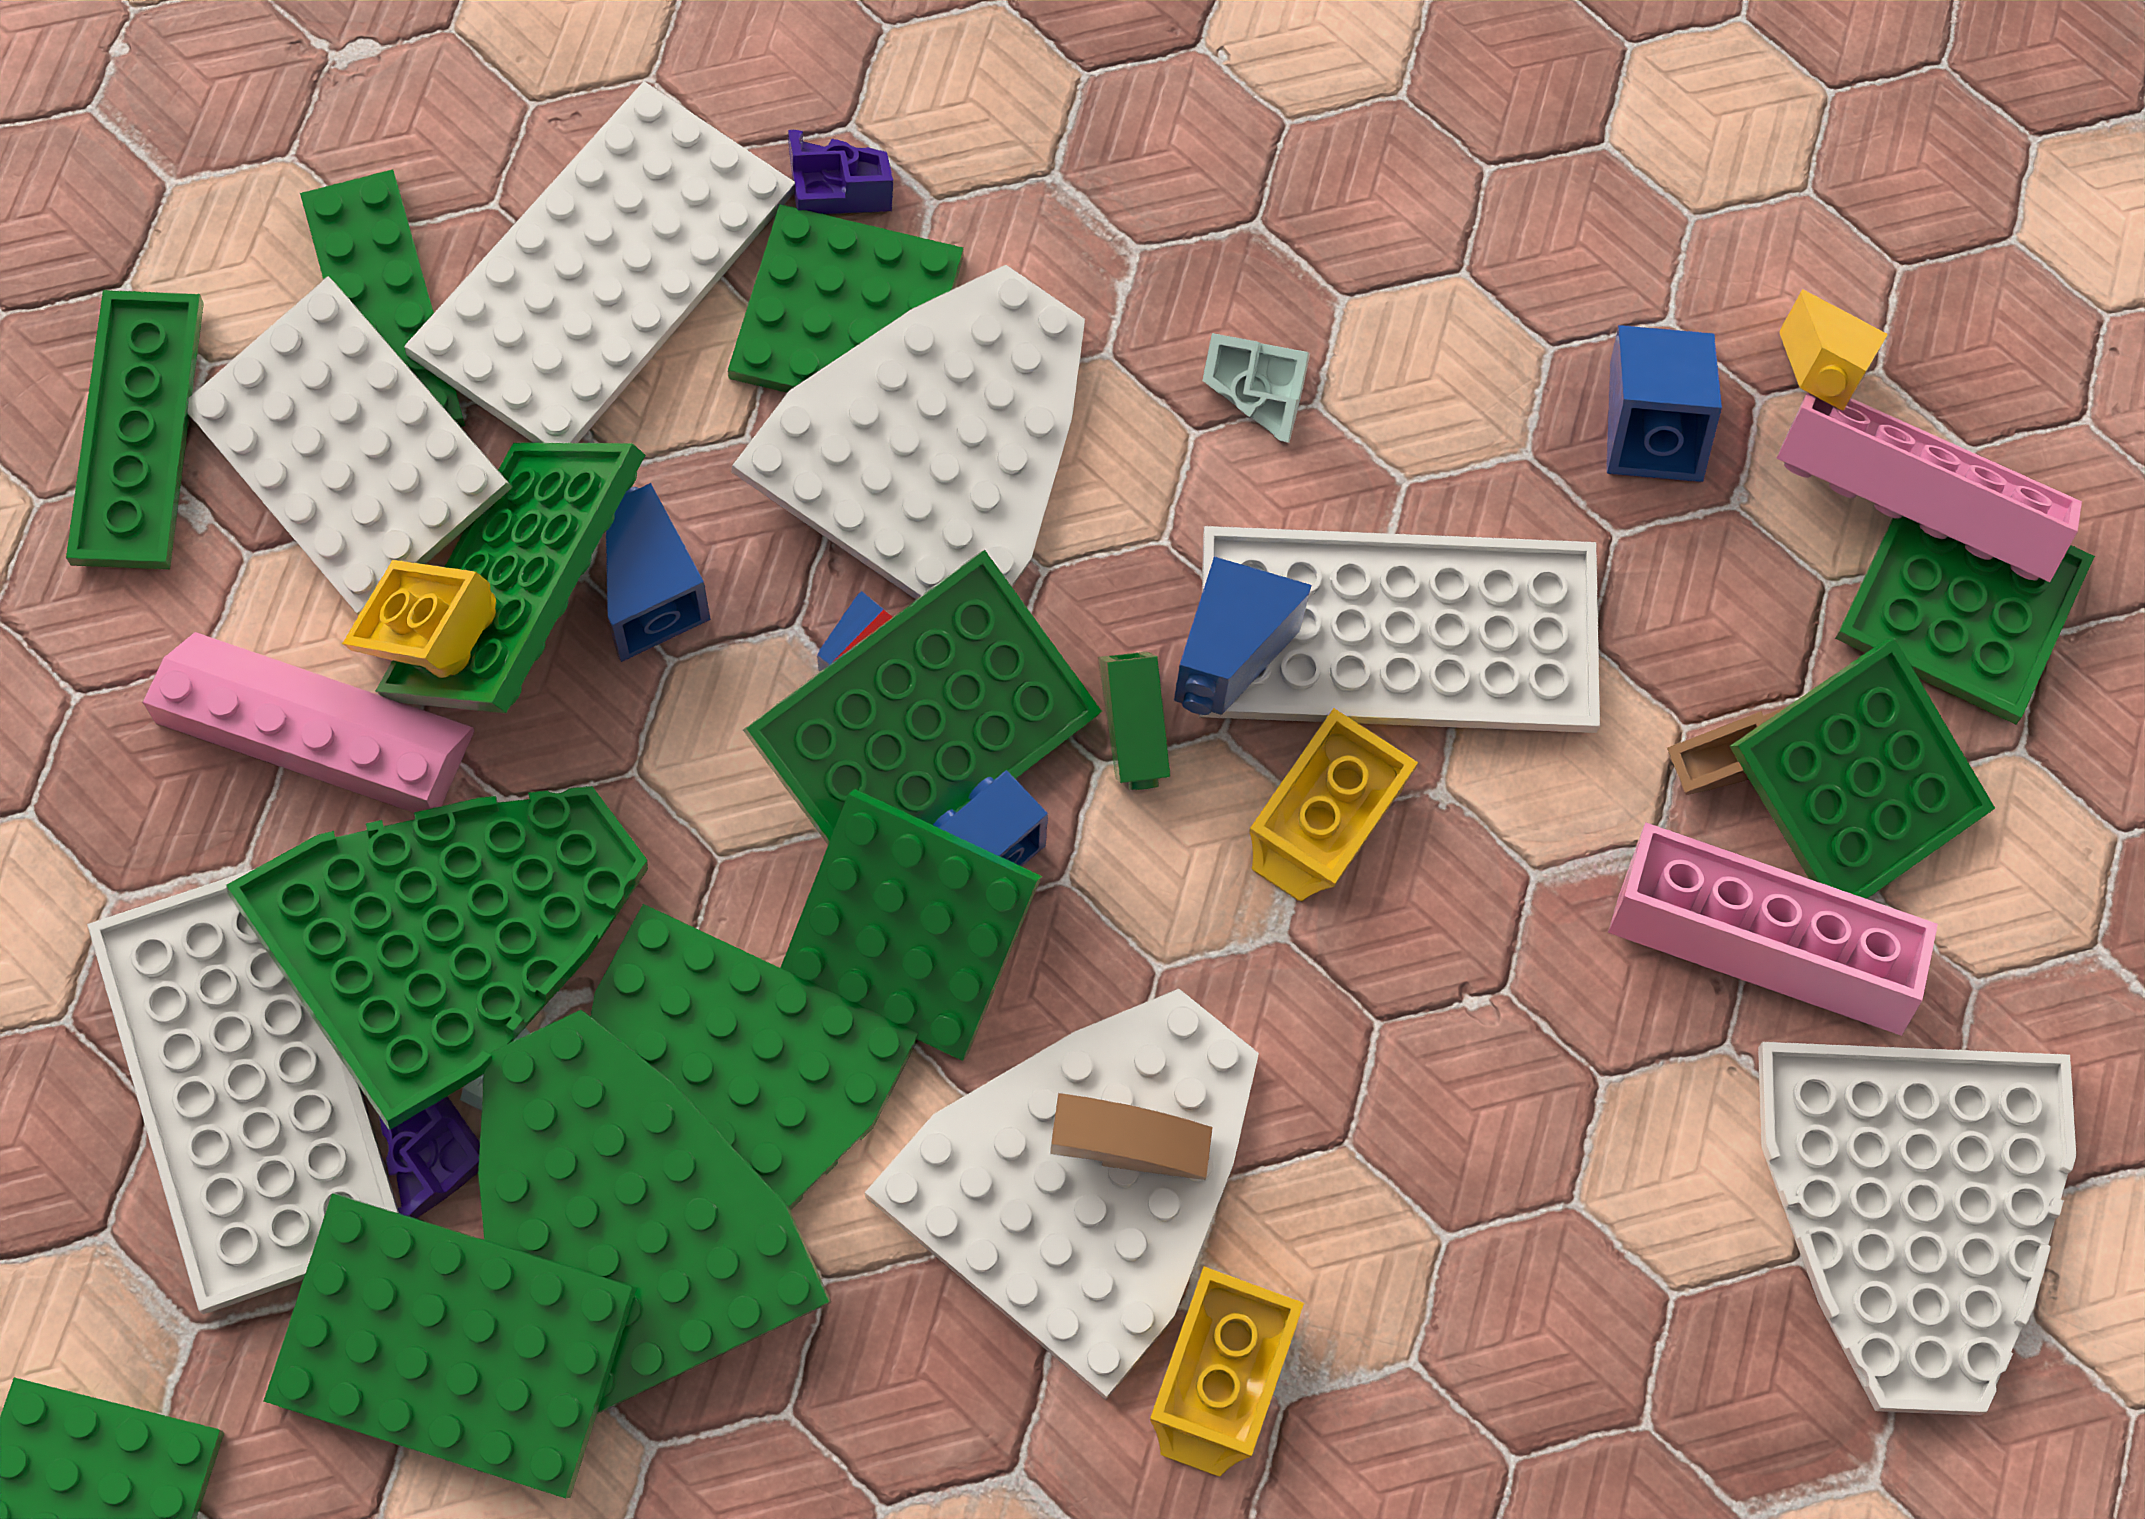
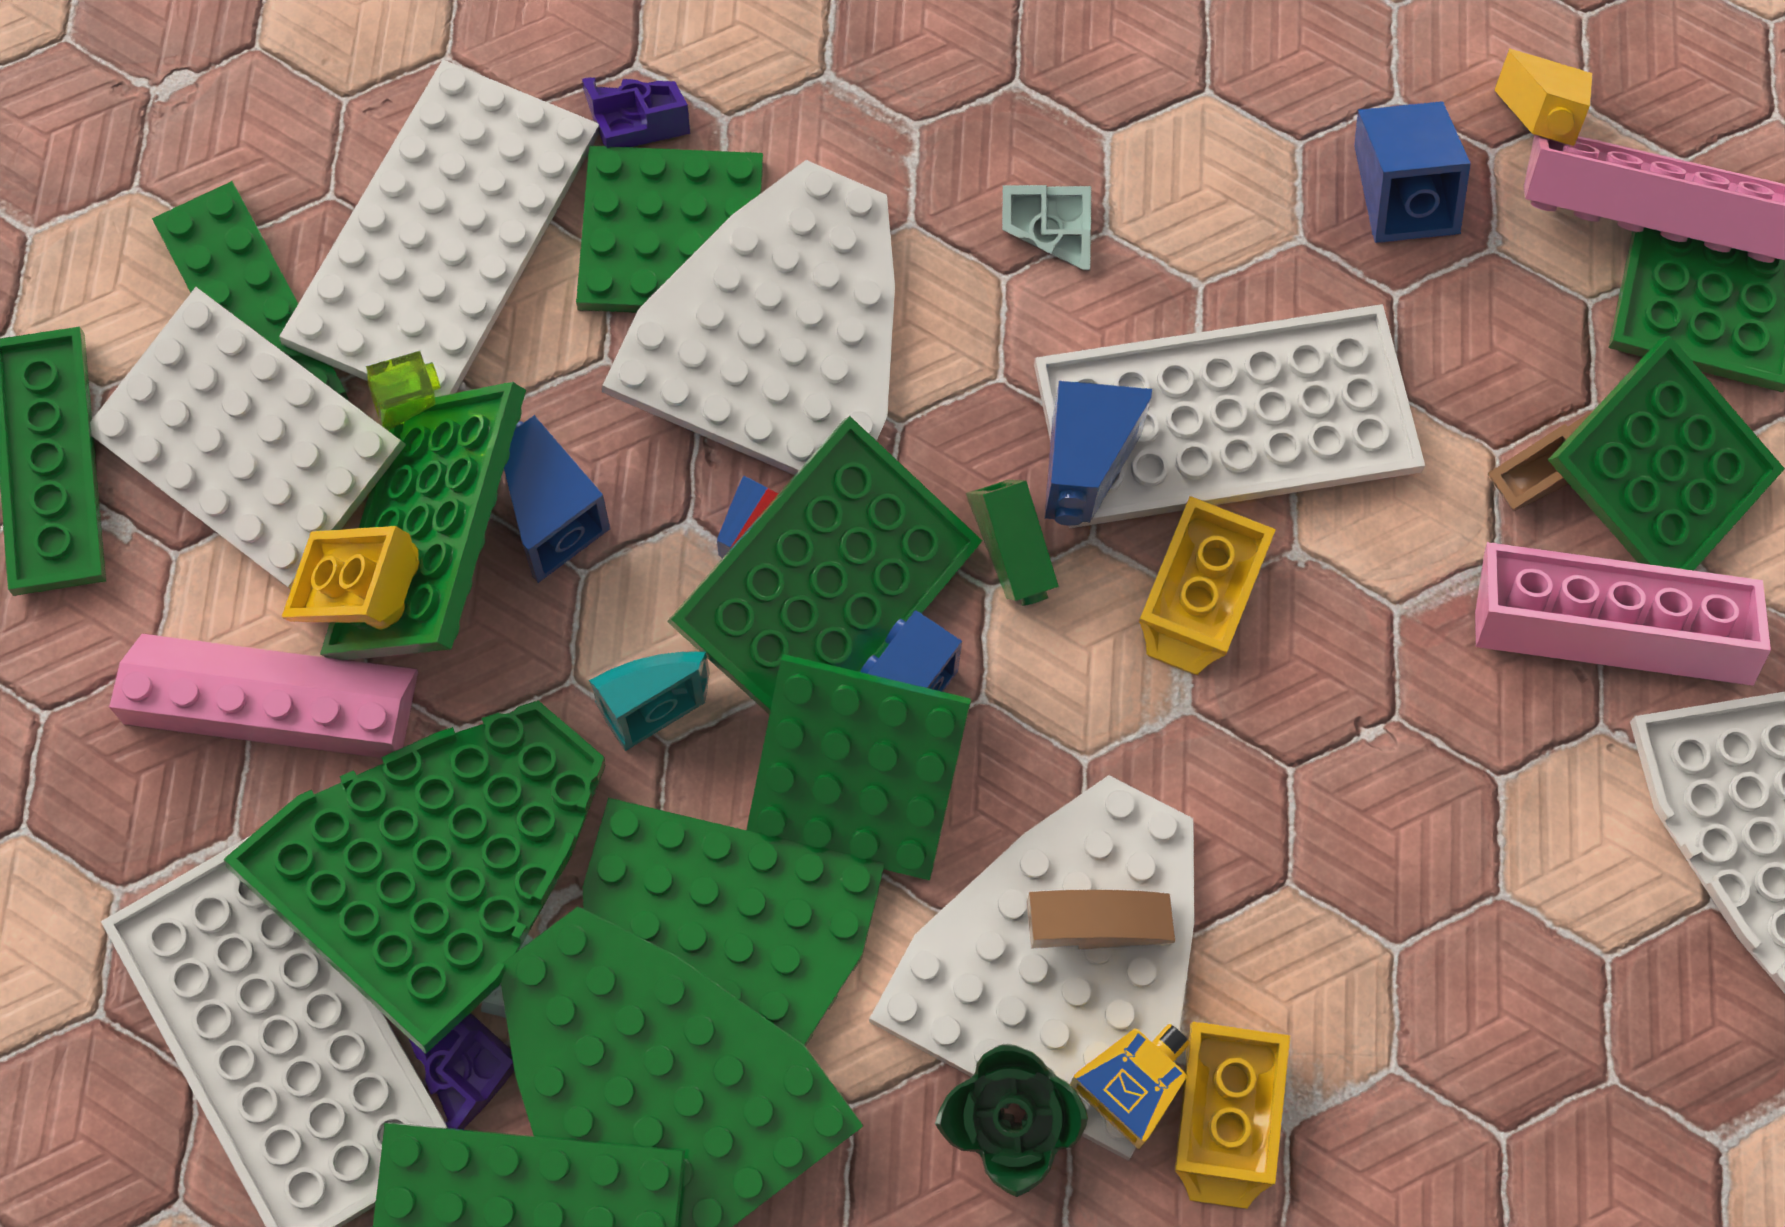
camera: 10 degrees left, 0 degrees up
none -> clear neon green slope [366,351,441,430]
none -> teal slope [589,651,710,751]
none -> dark green brick [935,1044,1088,1197]
none -> torso [1070,1024,1190,1150]

